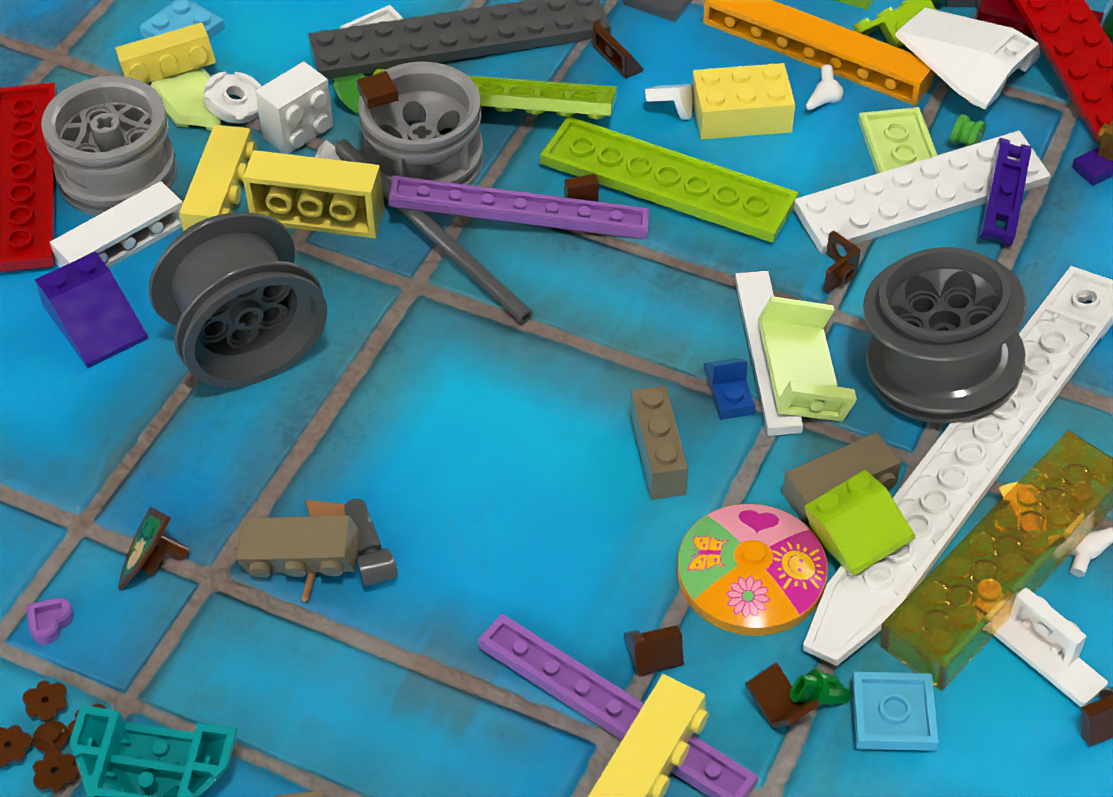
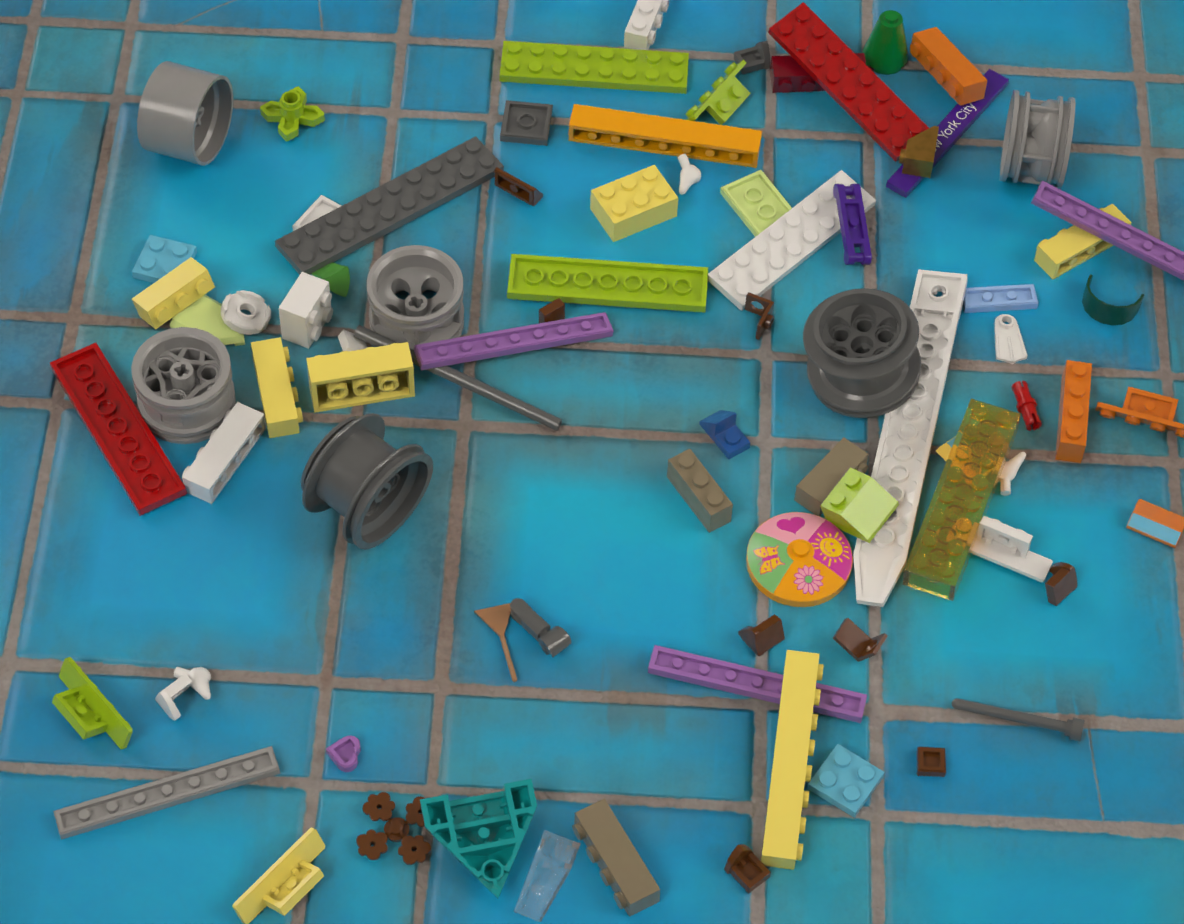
camera: 25 degrees left, 5 degrees up
dark purple slope [35,251,148,369] -> none
reddish brown shield [118,507,189,590] -> none
dark tan brick [236,515,360,578] -> none
reddish brown tile [356,71,399,109] -> none
lime plate [372,69,617,119] -> none
white tile [645,84,693,120] -> none
white tile [735,271,803,436] -> none
yellowish green panel [758,296,857,422] -> none
green piece [790,669,852,708] -> none
medium azure plate [852,672,939,751] -> none
white wedge [895,8,1040,110] -> none
bright green wheel [950,114,987,147] -> none

